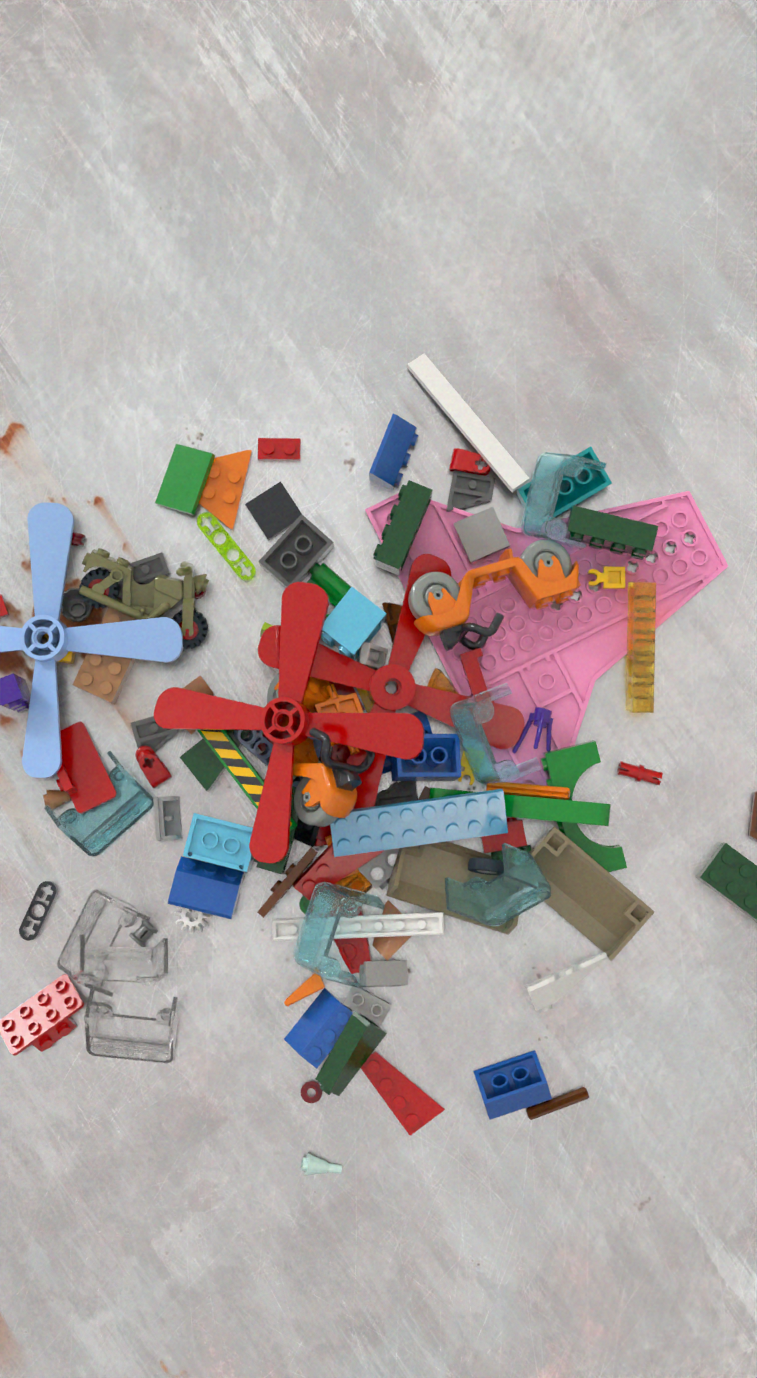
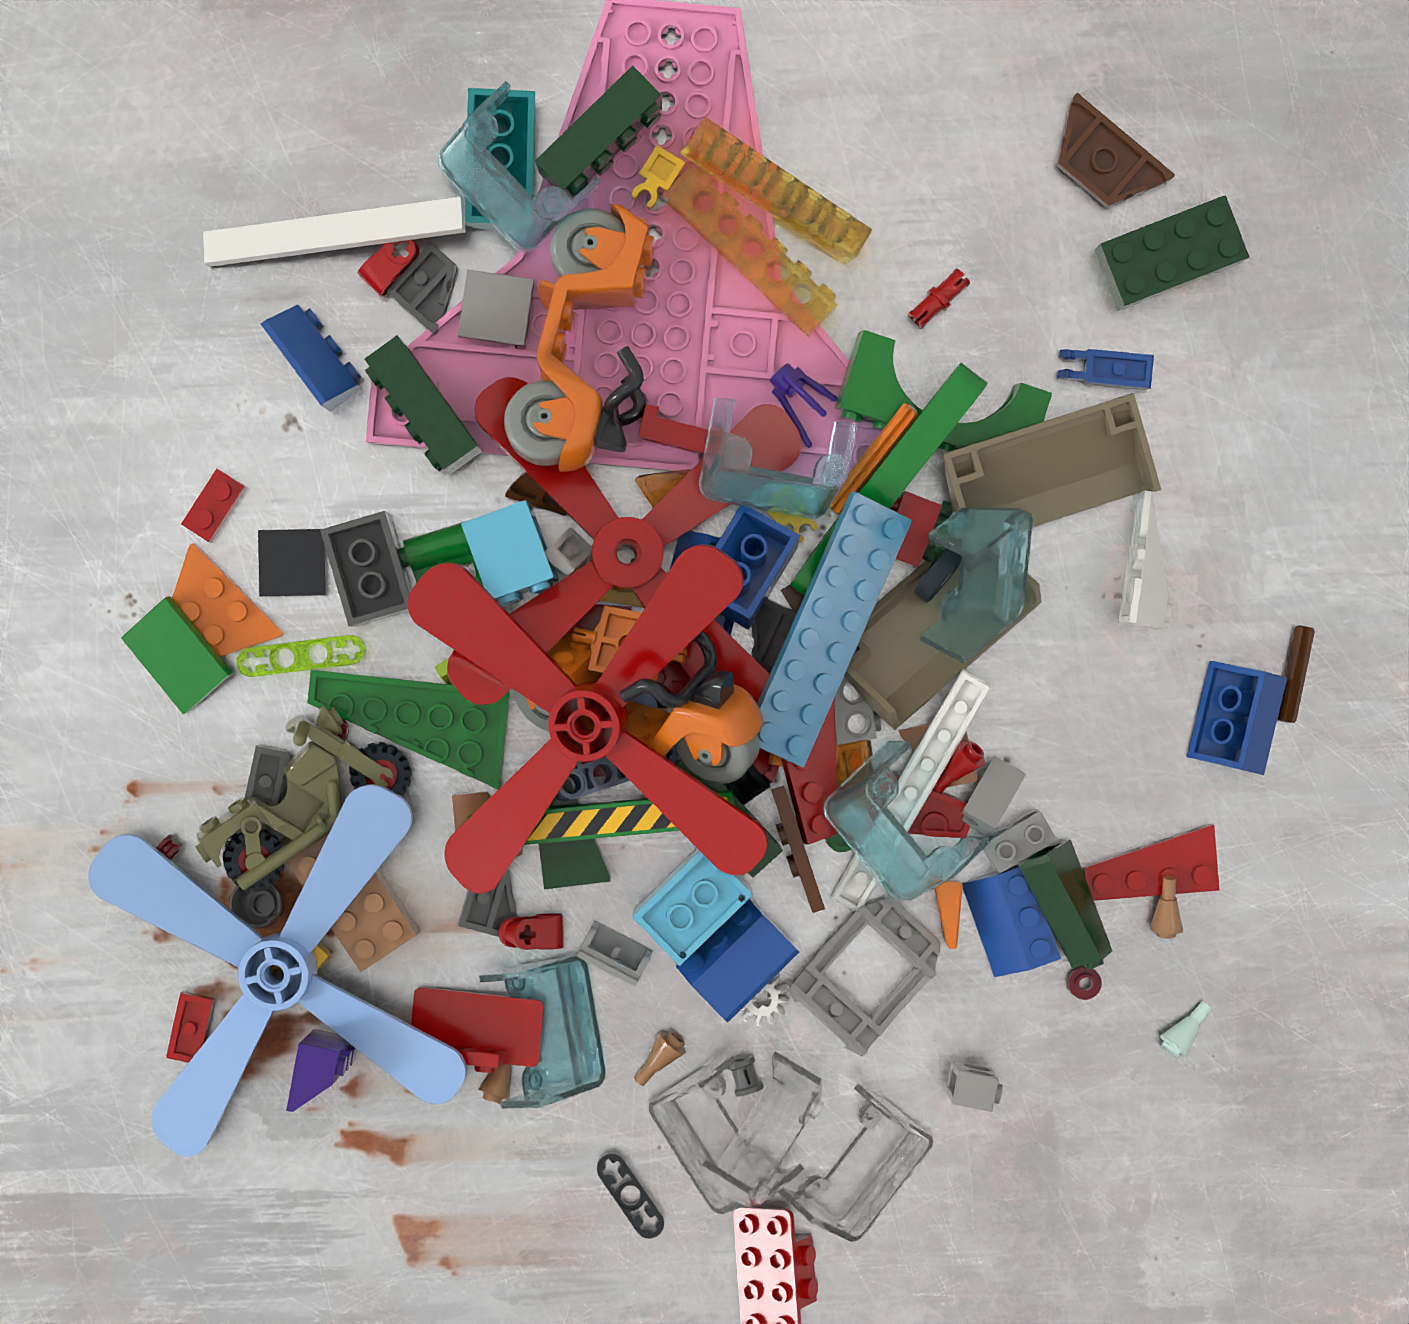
camera: 65 degrees left, 5 degrees up
none -> green wing [307,670,510,790]
none -> medium nougat cone [634,1030,686,1086]
none -> clear yellow brick [663,165,838,338]
none -> light grey wedge [788,897,941,1056]
none -> red cone [933,741,985,793]
none -> light grey brick [946,1061,1003,1112]
none -> blue hinge [1057,349,1154,390]
none -> medium nougat cone [1150,875,1183,939]

